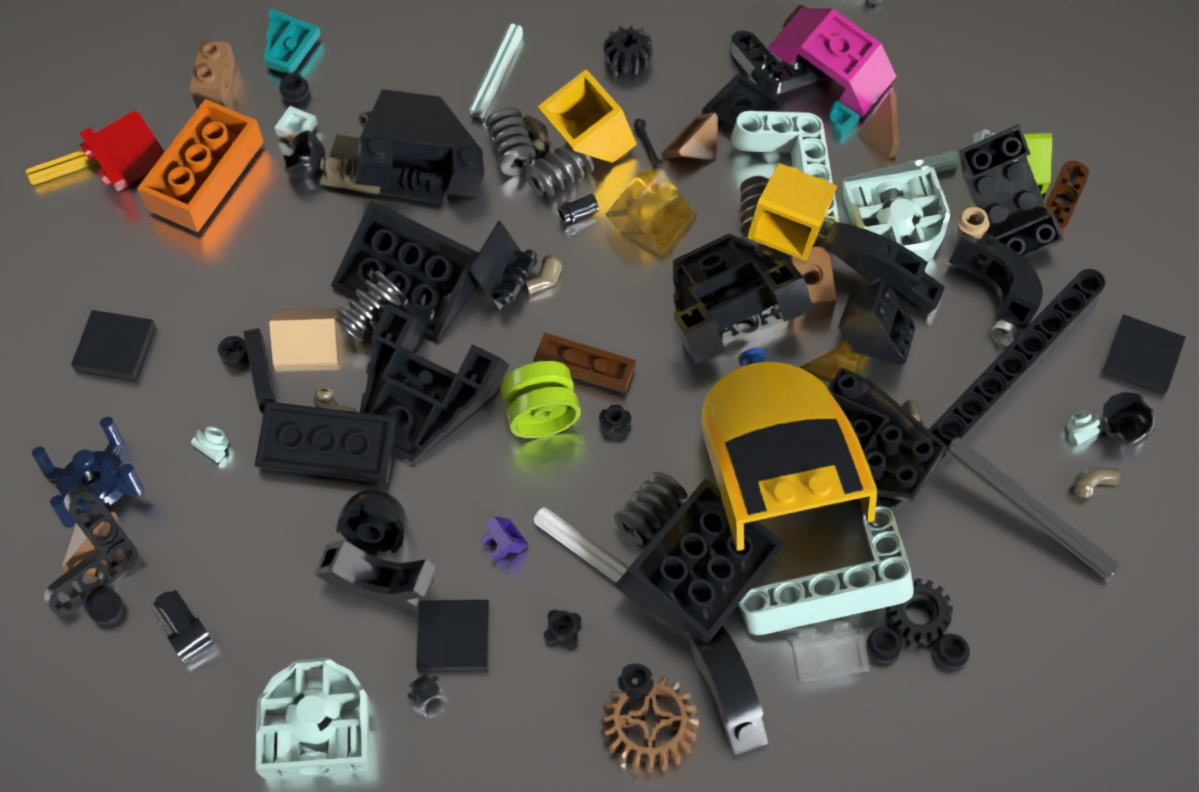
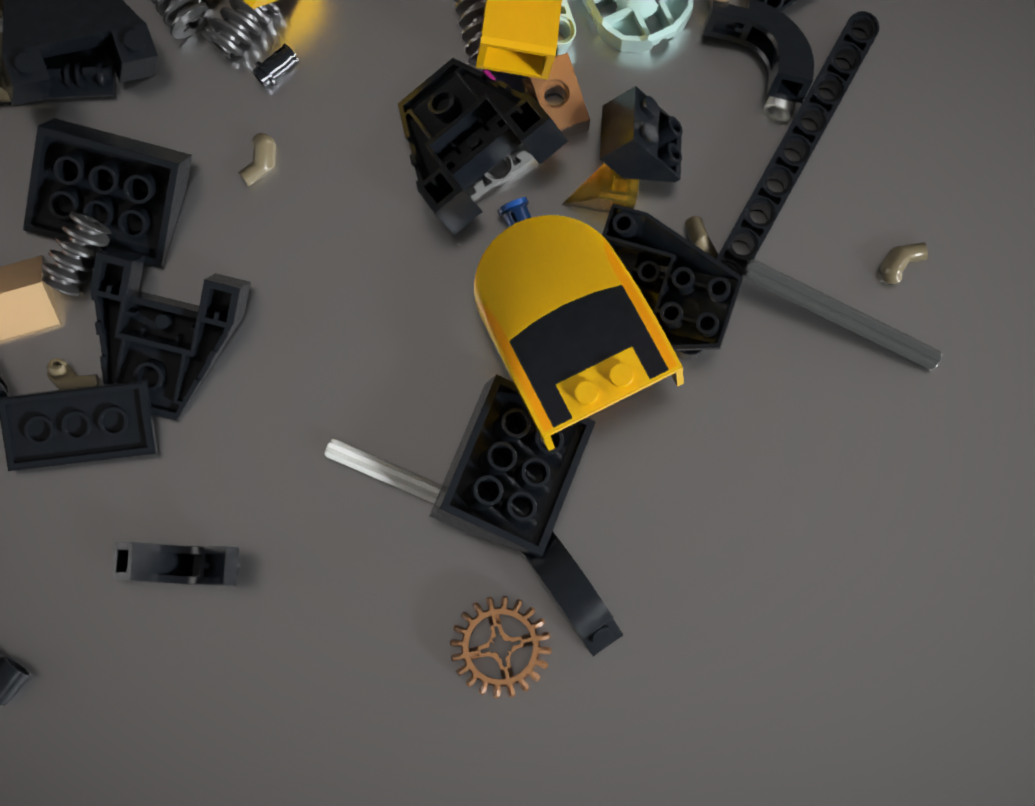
camera: 15 degrees left, 20 degrees up
light aqua connector [256,658,369,779] -> none
black cylinder [336,490,407,557] -> none
black plate [407,673,441,706] -> none
black tile [416,600,489,671] -> none
black hinge [469,221,537,310] -> none
dark purple tile [481,516,529,559] -> none
lime wheel [499,361,581,438] -> none
reddish brown plate [533,332,636,393] -> none
black plate [544,609,582,647] -> none
black plate [599,404,632,436] -> none
clear yellow slope [605,169,697,258] -> none
flat silver piece [614,471,688,546] -> none
black plate [618,663,654,699] -> none
light aqua beam [739,506,914,635] -> none
clear bracket [787,620,870,684] -> none
black slope [822,222,945,314] -> none
black plate [866,627,902,663] -> none
black tyre [885,578,953,648] -> none
black plate [933,633,970,669] -> none
light aqua plate [1066,411,1104,446] -> none
black tile [1102,314,1186,394] -> none
black hair [1102,392,1155,446] -> none

